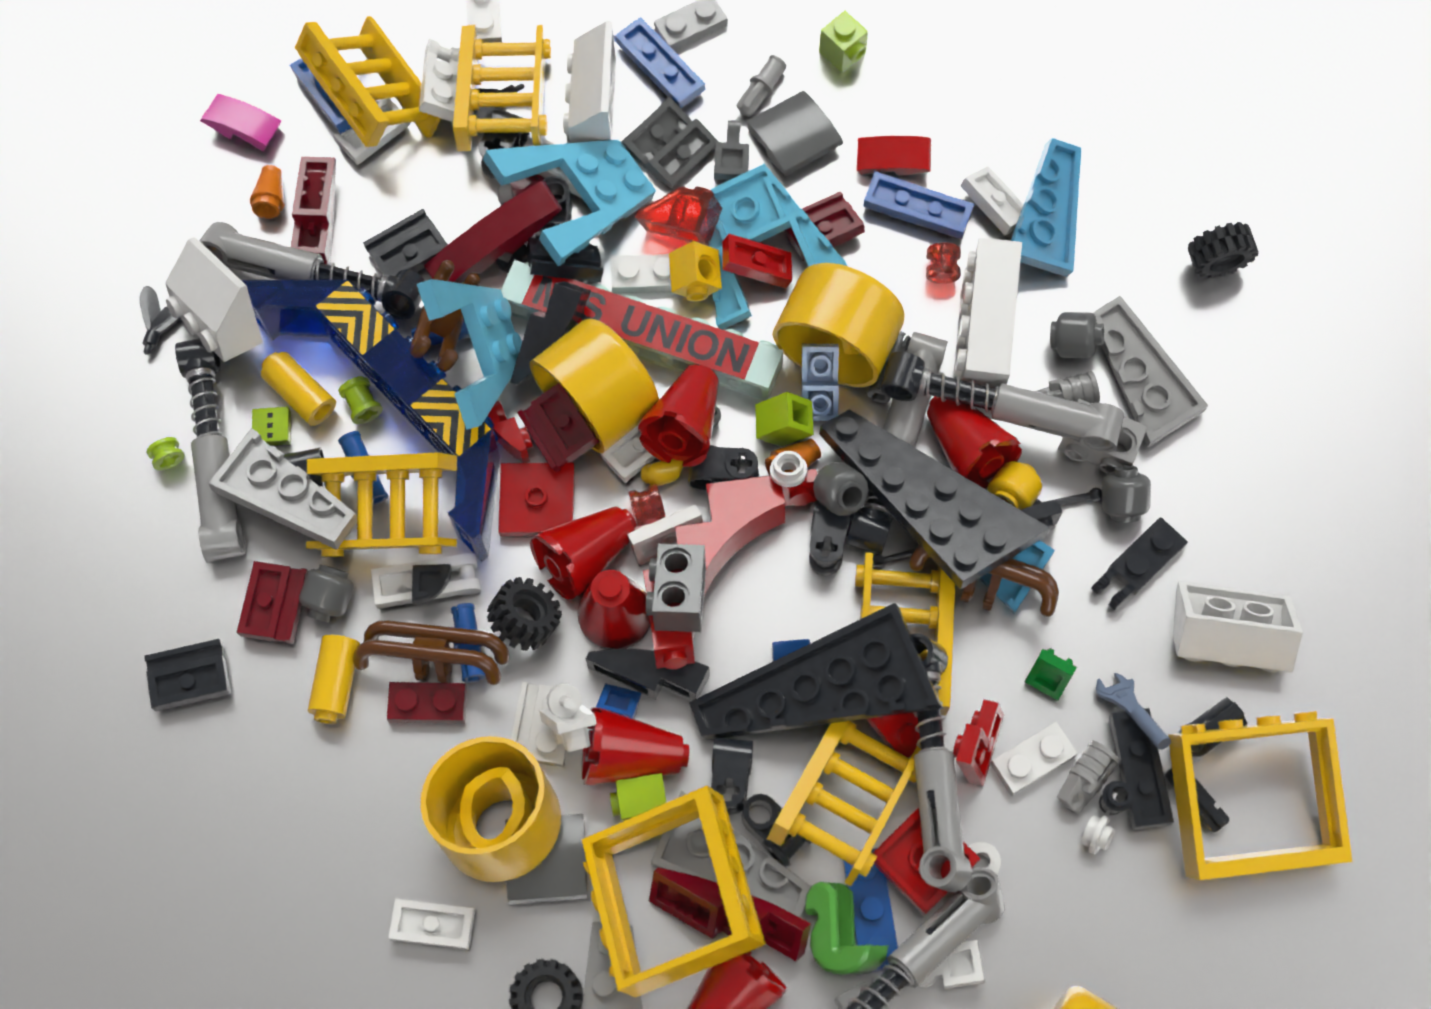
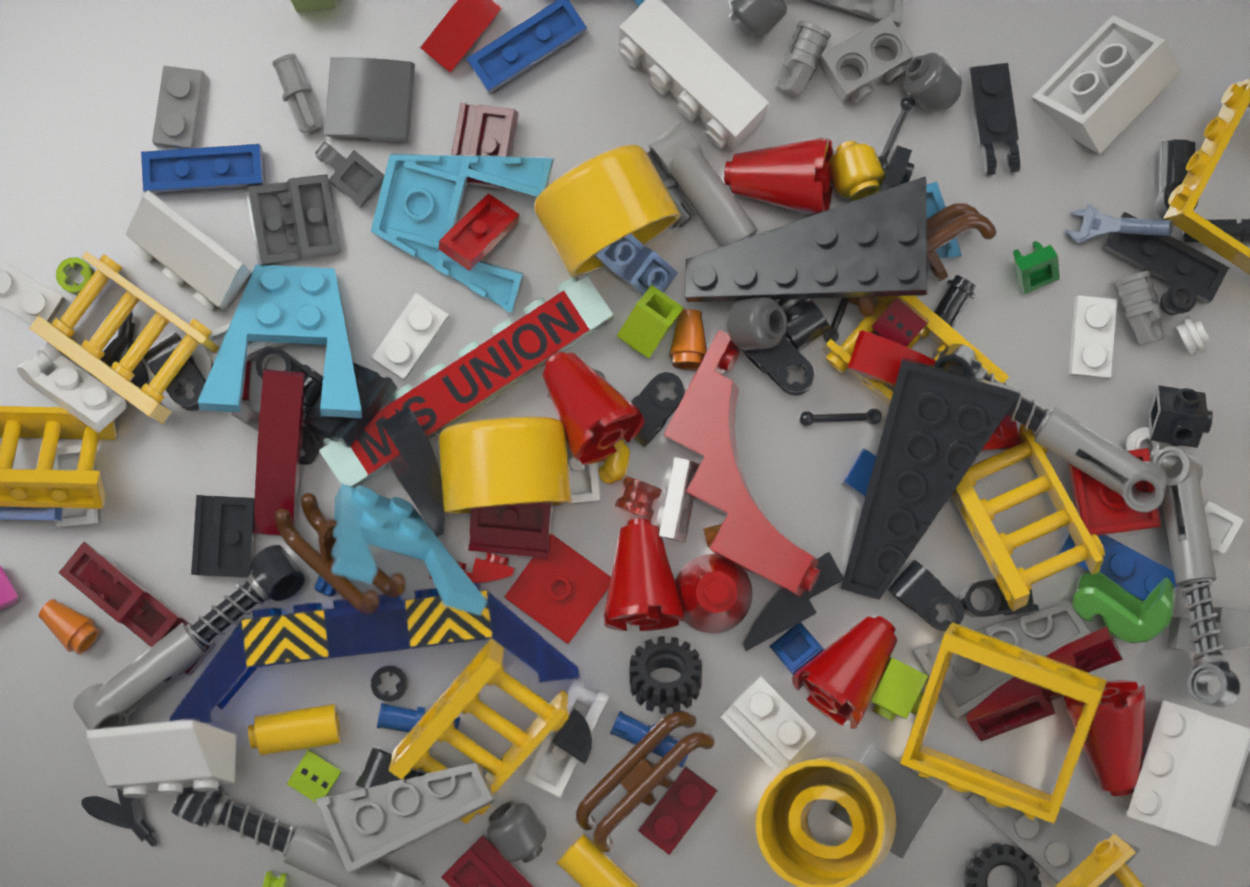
camera: 60 degrees left, 15 degrees up
lime bush [338,376,383,424] -> none
white hips [539,683,597,752] -> none
clear red slope [635,186,722,246] -> none
brick [646,544,706,632] -> none
yellow brick [669,241,722,302] -> none
white plate [770,451,807,487] -> none
piece [880,352,1124,453] -> none
clear red wheel [926,242,961,284] -> none
red plate [953,699,1004,786] -> none
none -> lime bush [56,257,94,295]
none -> black bush [371,666,408,702]
none -> black hinge [799,408,882,426]
none -> red slope [847,330,936,387]
none -> dark red tile [871,296,929,347]
none -> black pin [934,275,976,328]
none -> black brick [1148,385,1213,448]

